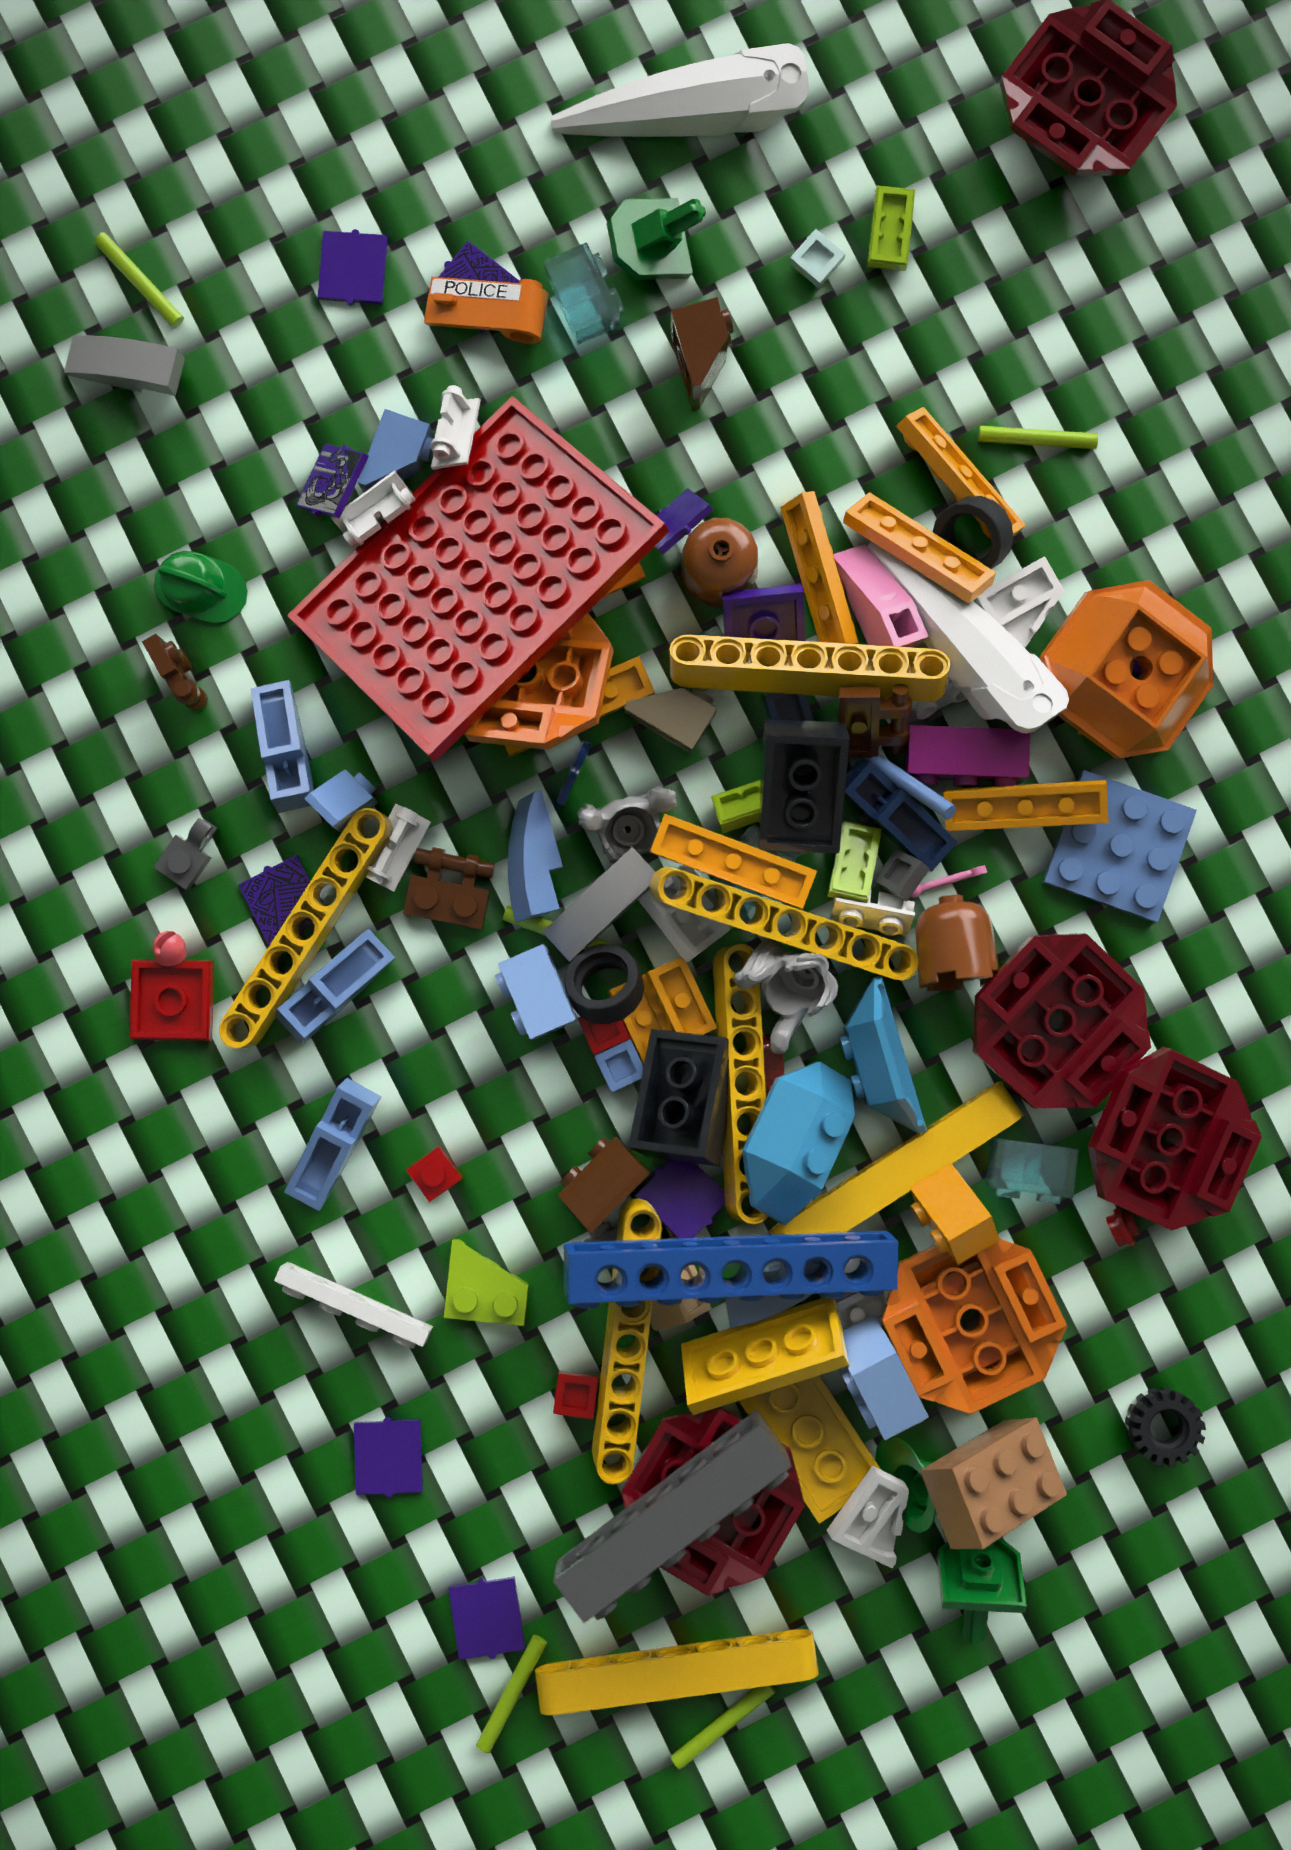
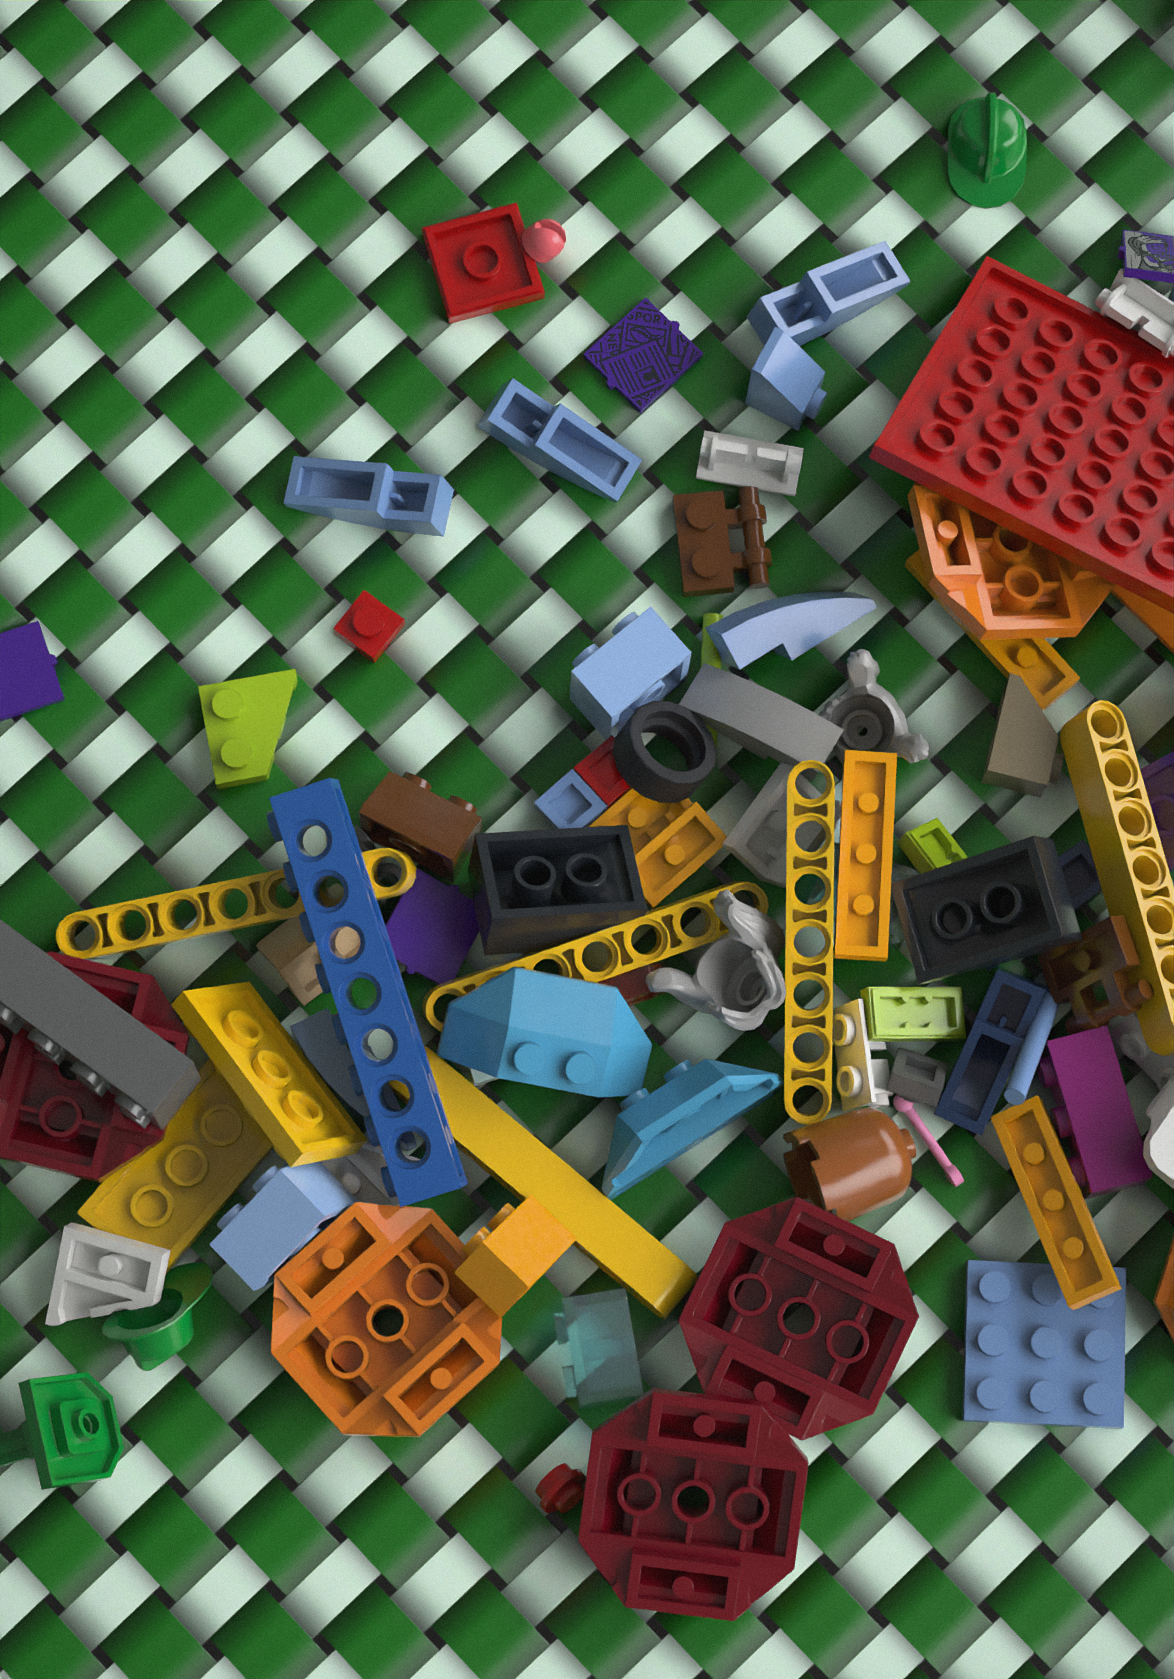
camera: 60 degrees right, 10 degrees down
reddish brown plate [142,634,208,711] -> none
dark grey plate [154,818,218,890] -> none
yellow beam [219,808,393,1048] -> none
white plate [274,1262,433,1348] -> none
red plate [553,1371,599,1419] -> none
clear blue piece [556,740,592,806] -> none
medium nougat brick [920,1417,1067,1549] -> none
black tyre [1125,1387,1206,1467] -> none

